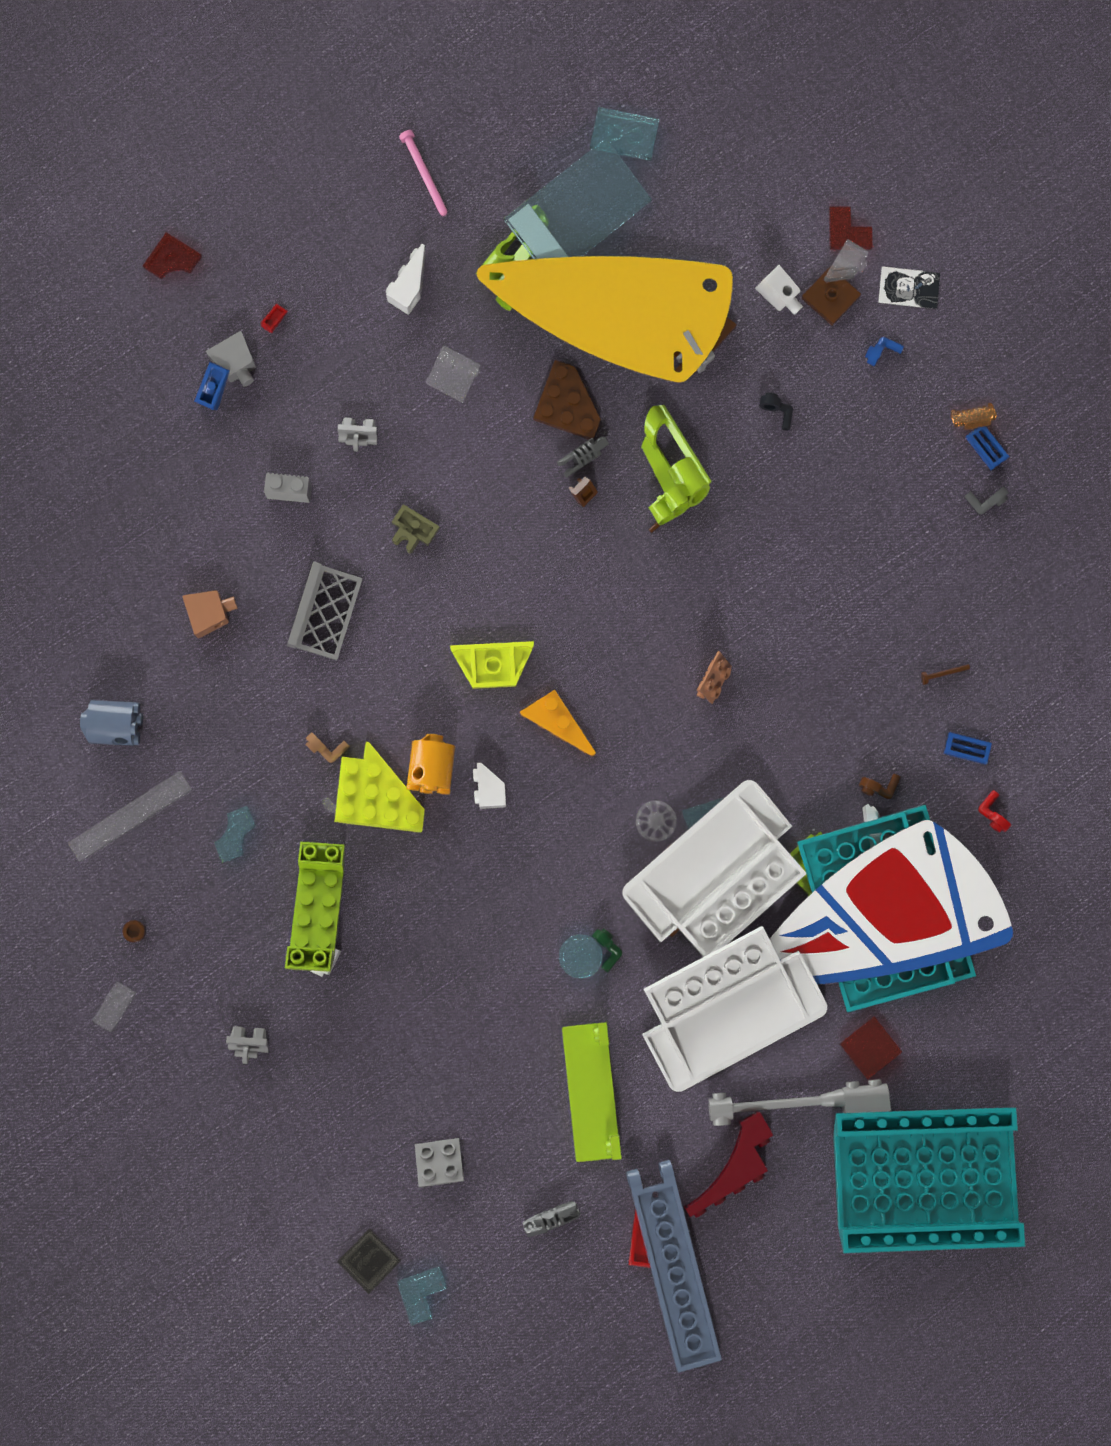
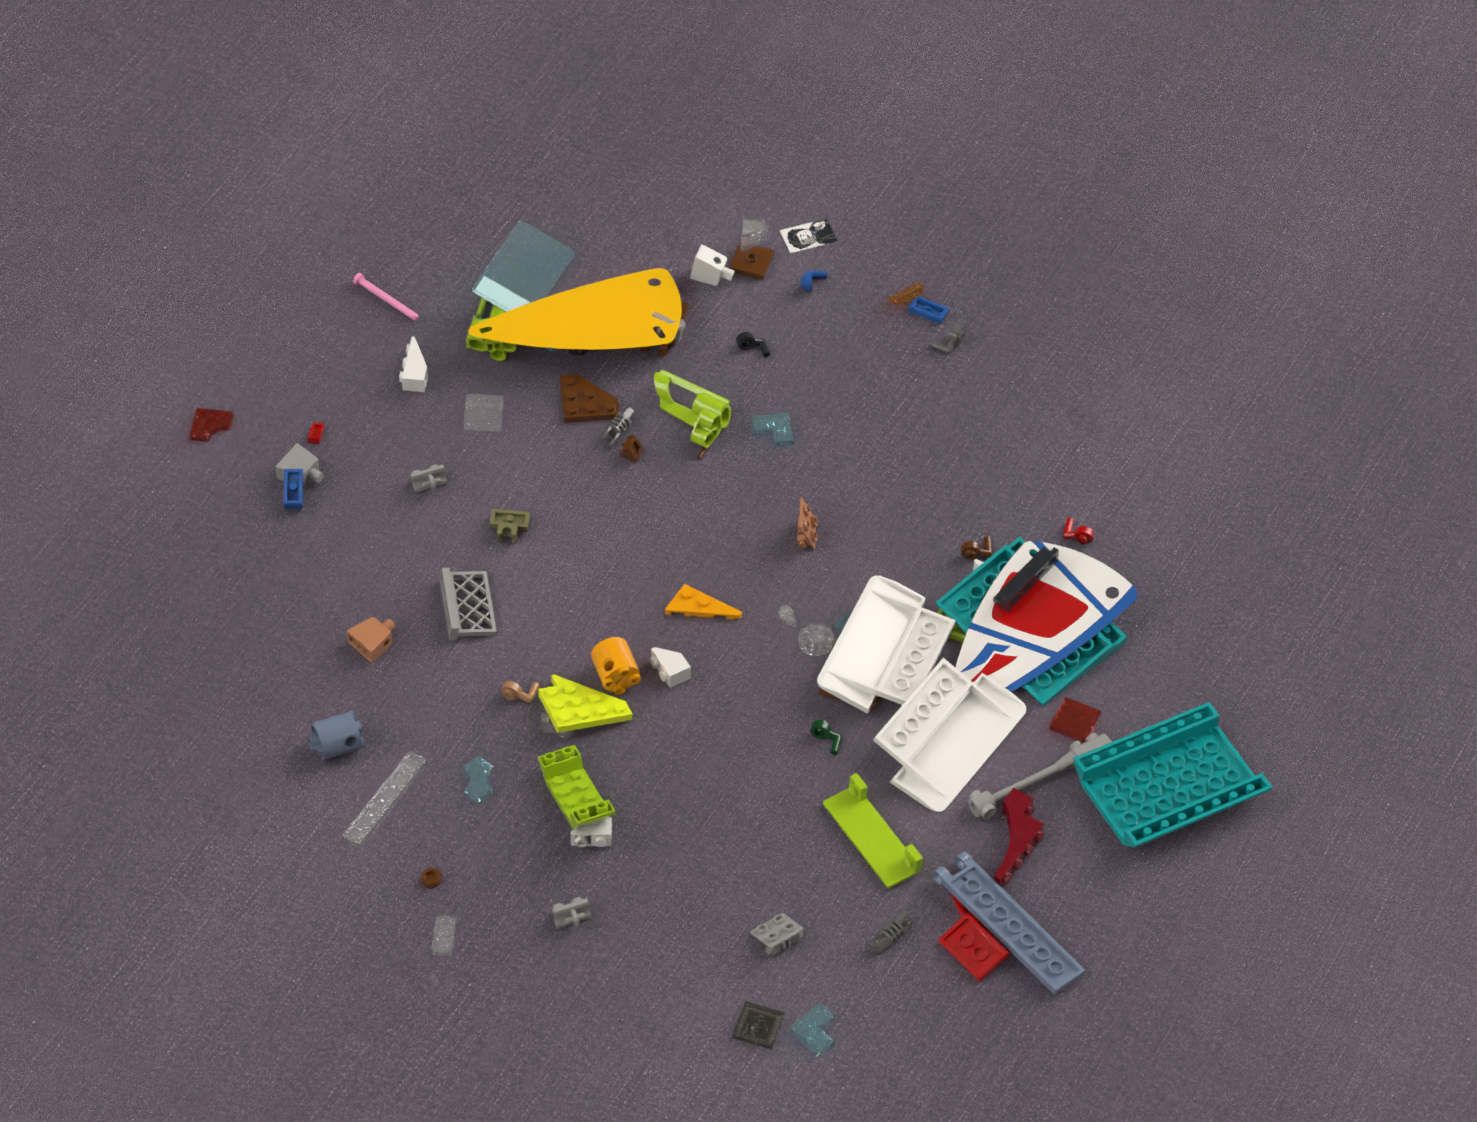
camera: 25 degrees left, 30 degrees down
light grey brick [264,472,312,503] -> none
neon yellow wing [450,641,534,689] -> none
clear light blue tile [559,934,603,979] -> none
clear light blue tile [590,107,659,161] -> none
clear red tile [829,207,873,250] -> none
reddish brown piece [921,664,970,685] -> none
blue tile [943,732,992,765] -> none
none -> clear light blue tile [751,412,794,447]
none -> clear cylinder [778,605,798,628]
none -> red tile [938,913,1010,982]
none -> black fence [993,547,1059,612]

